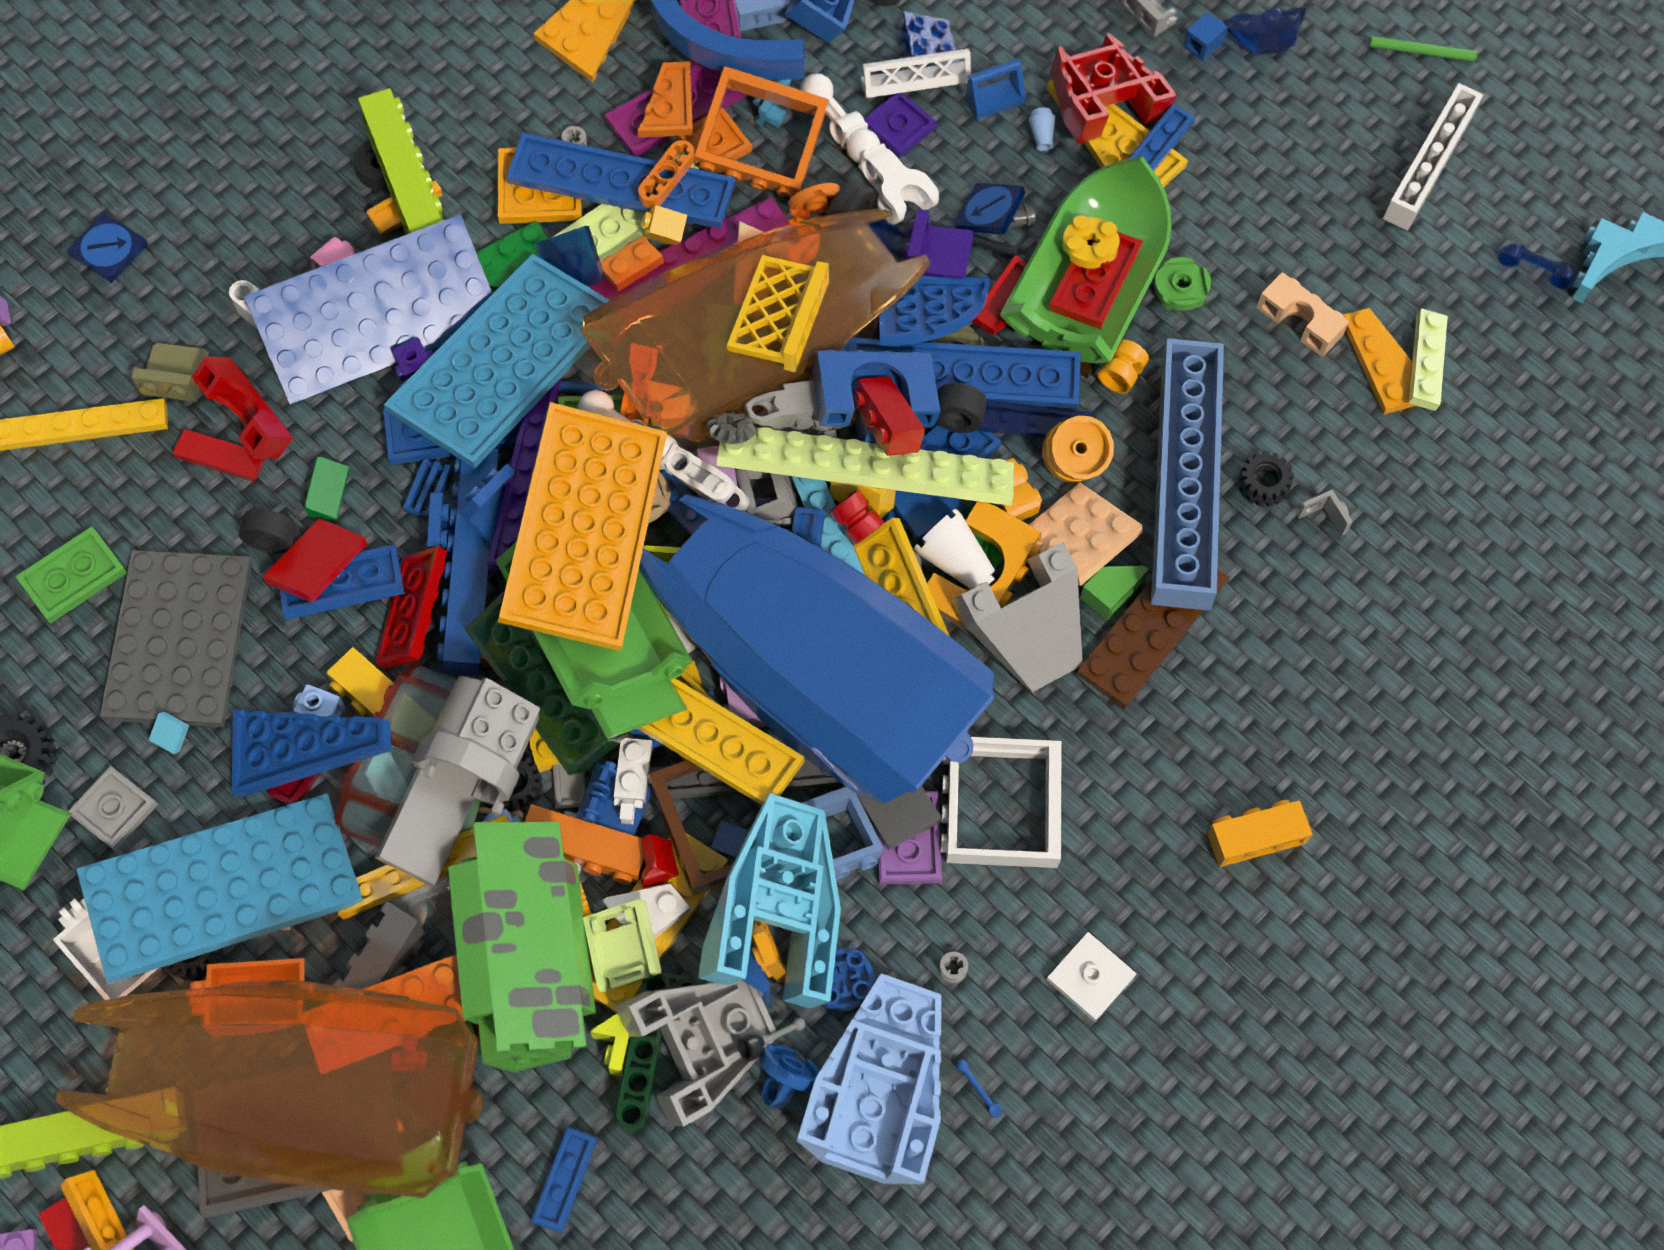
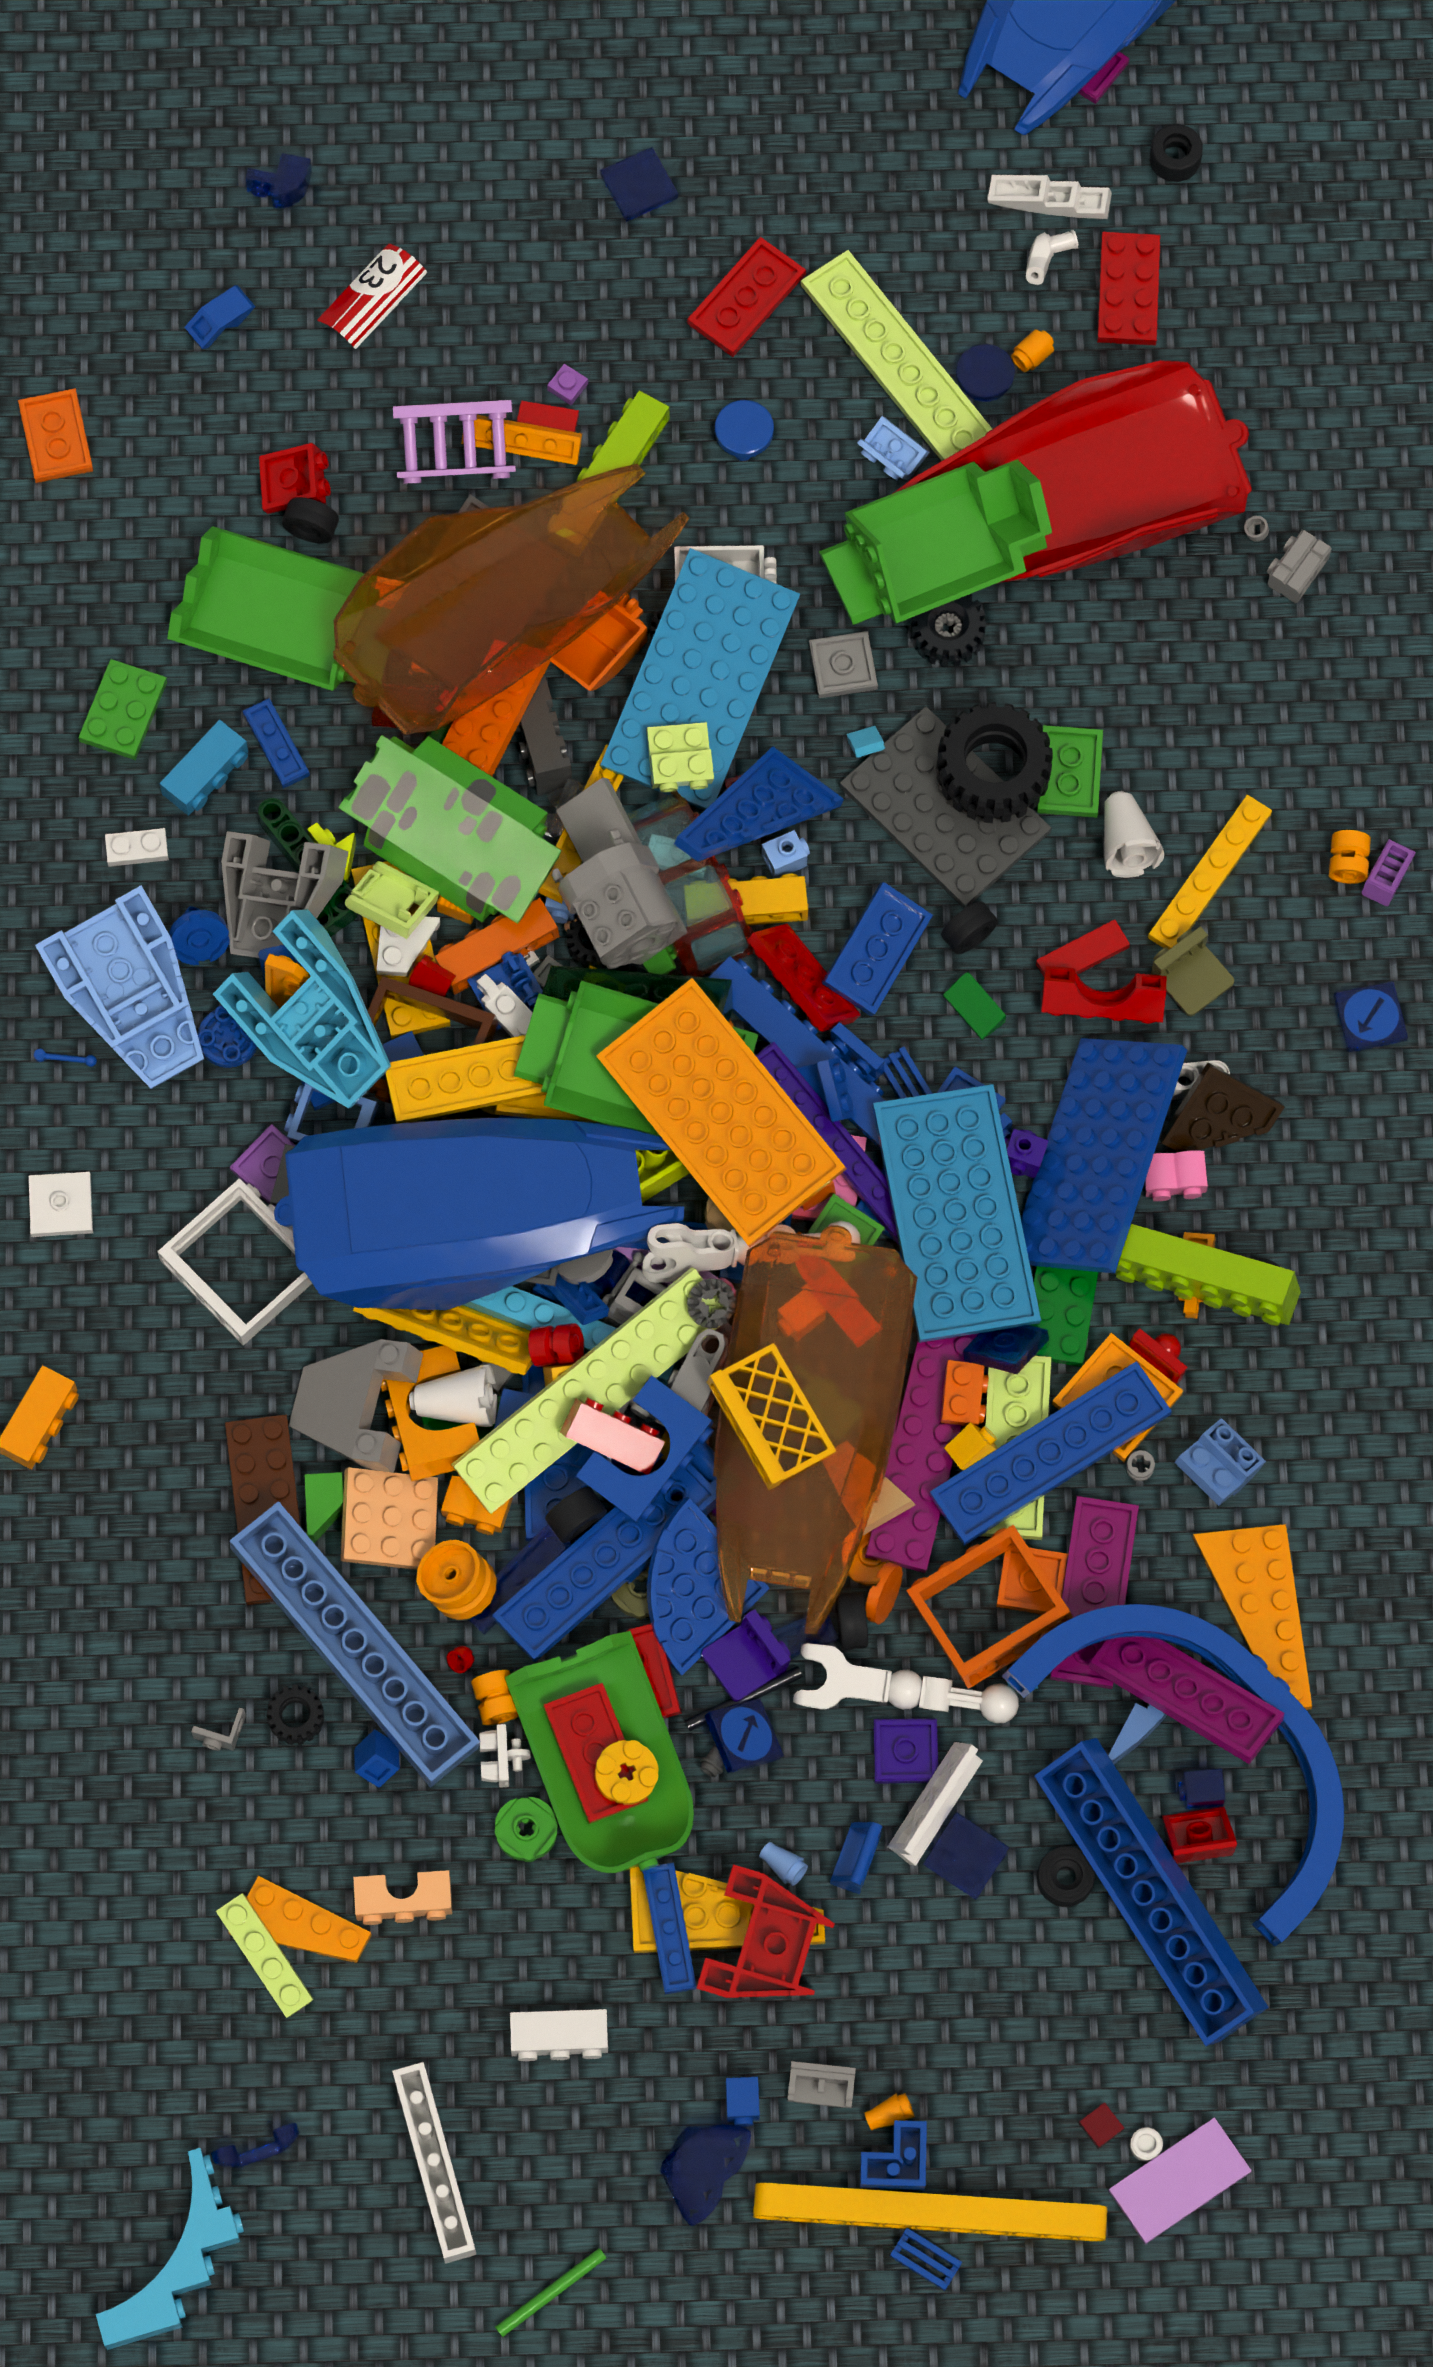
camera: 135 degrees right, 5 degrees up
red tile [263,519,367,603] -> none
orange wing [638,62,693,137] -> none
orange beam [638,140,695,208] -> none
black hinge [737,1017,805,1062] -> none
light grey bush [939,952,968,983] -> none
none -> white plate [105,828,169,867]
none -> dark azure brick [159,719,248,816]
none -> blue panel [354,1729,400,1788]
none -> red hinge [447,1645,475,1673]
none -> white hips [479,1724,531,1787]
none -> white brick [510,2009,608,2061]
none -> yellowish green plate [646,722,714,792]
none -> black tyre [936,702,1053,823]
none -> white cone [1104,791,1164,878]
none -> red tile [1128,1328,1187,1385]
none -> dark brown plate [1159,1062,1285,1152]
none -> medium blue brick [1174,1418,1266,1506]

